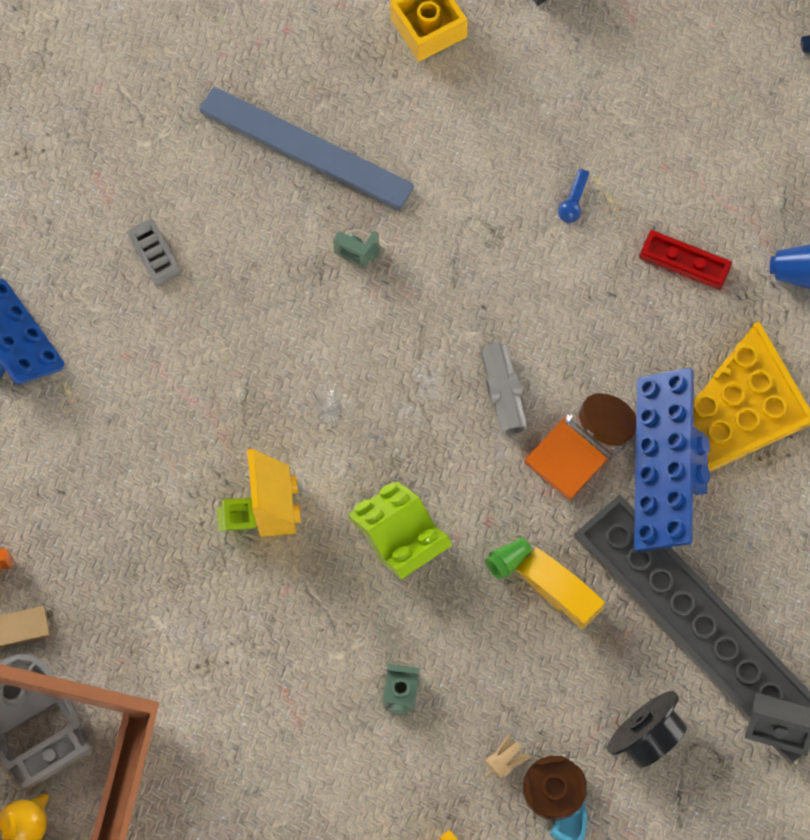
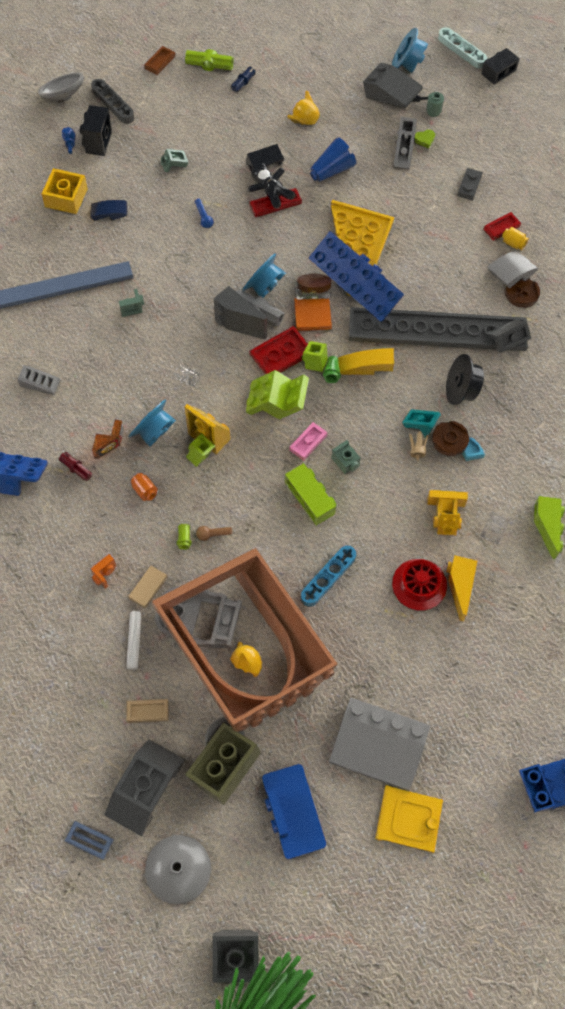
camera: 50 degrees left, 5 degrees down
none -> dark red axle [59,451,92,481]
none -> dark blue slope [91,200,127,221]
none -> clear orange slope [92,419,124,459]
none -> dark azure piece [128,399,176,447]
none -> orange brick [131,473,158,501]
none -> sand green bracket [161,149,189,172]
none -> lime pin [176,524,192,550]
none -> medium nougat bar [196,526,233,541]
none -> dark grey slope [214,286,267,340]
none -> dark azure piece [242,253,286,298]
none -> black hinge [246,144,284,171]
none -> black animal [248,163,295,208]
none -> red tile [249,326,308,374]
none -> lime brick [285,463,337,526]
none -> bright pink plate [289,422,327,461]
none -> dark azure beam [301,545,356,607]
none -> lime brick [302,341,328,372]
none -> teal slope [402,409,441,438]

